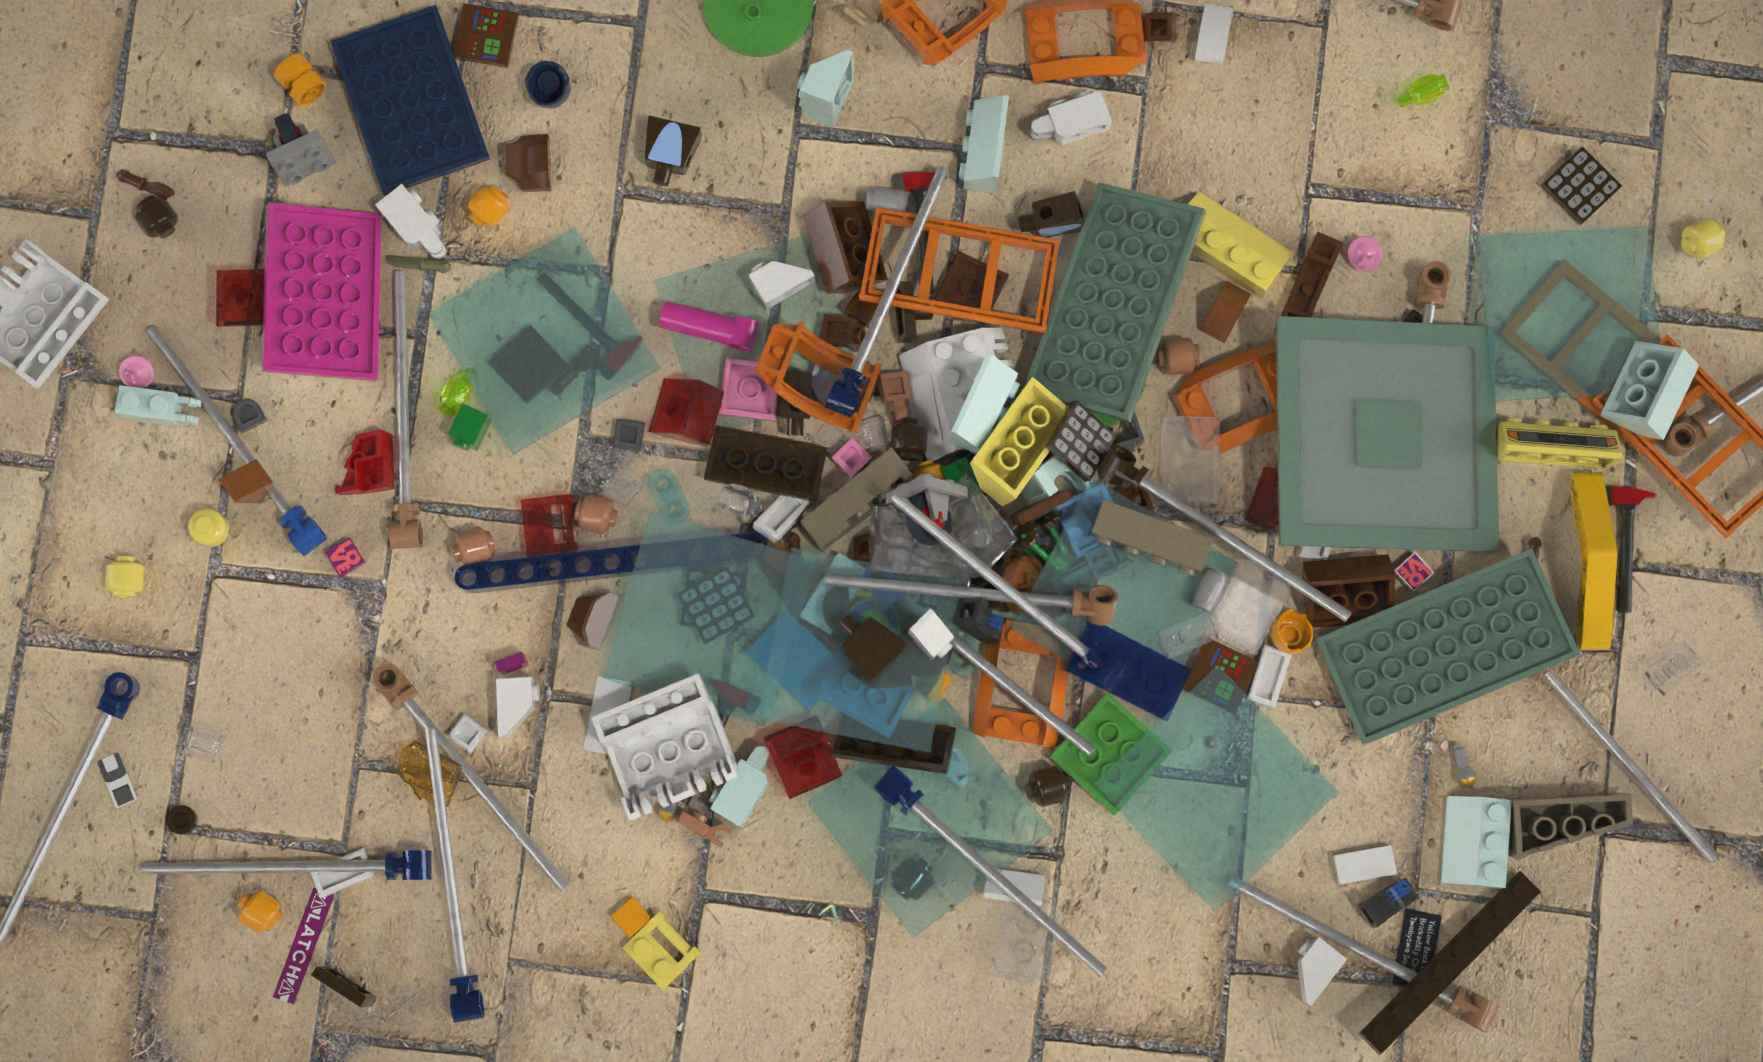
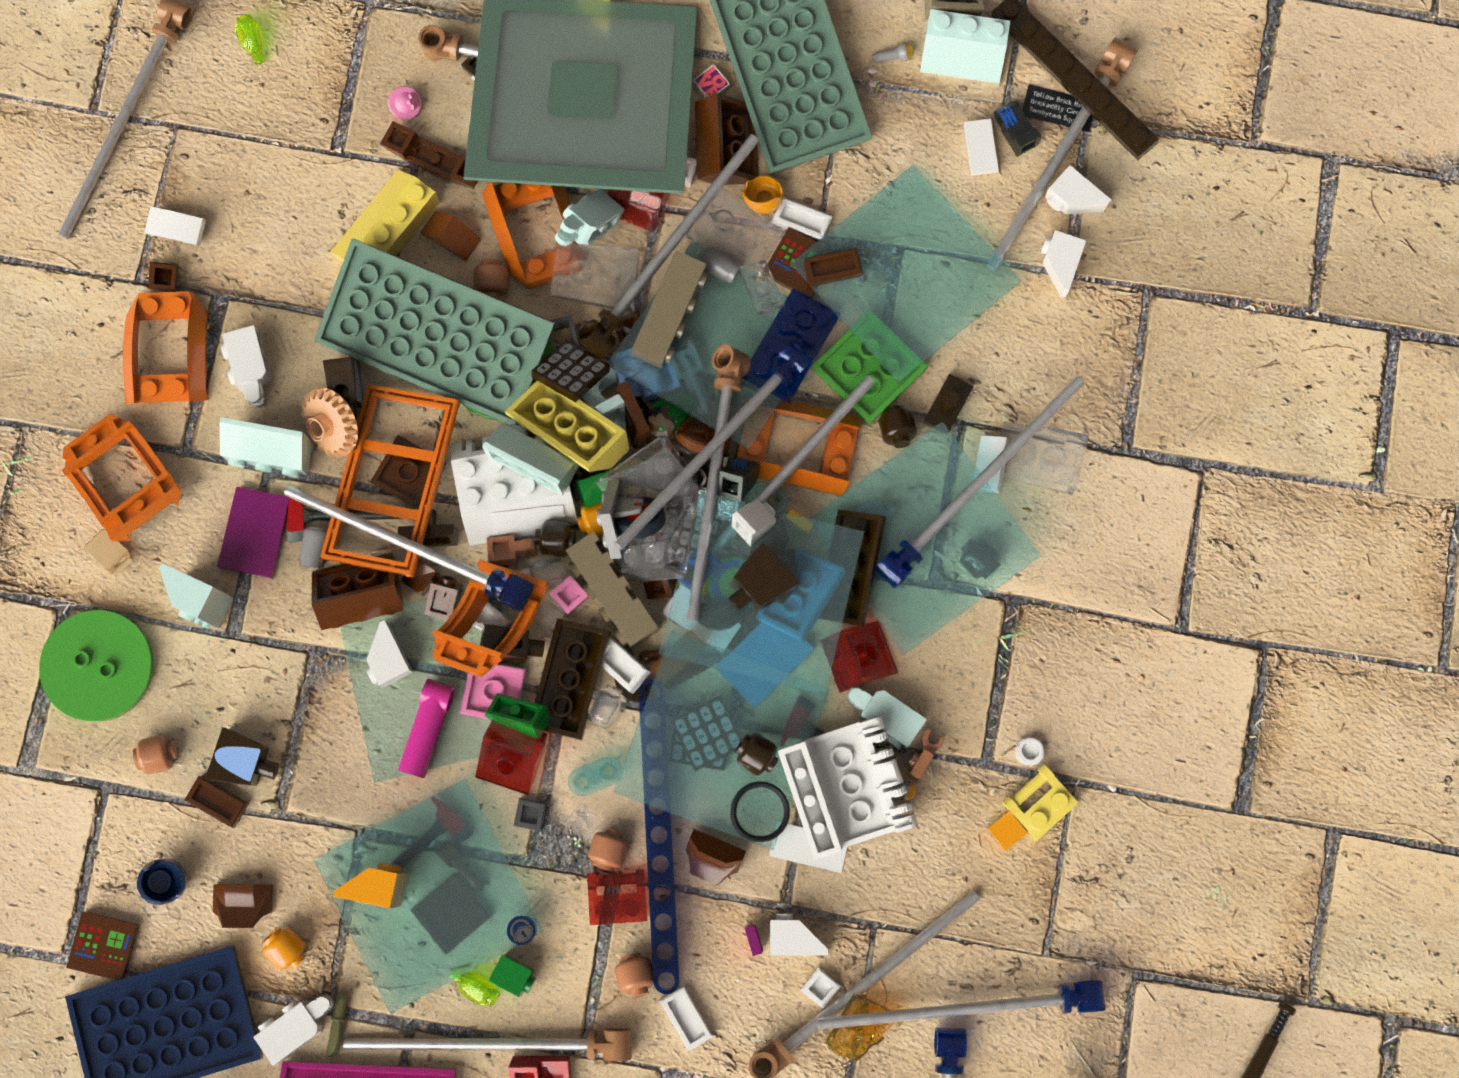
camera: 85 degrees left, 0 degrees up
none -> nougat head [133,735,178,775]
none -> reddish brown tile [184,776,249,828]
none -> magenta tile [217,487,290,579]
none -> light nougat gear [300,388,358,457]
none -> light orange slope [333,863,408,908]
none -> green slope [485,693,551,739]
none -> tile [507,916,537,945]
none -> light aqua hinge [555,189,624,246]
none -> white tile [660,985,713,1052]
none -> black tyre [730,781,790,842]
none -> dark brown head [735,733,779,776]
none -> reddish brown tile [803,248,863,287]
none -> dark brown tile [923,374,974,436]
none -> white tile [1015,737,1044,766]
none -> white slope [1041,230,1086,298]

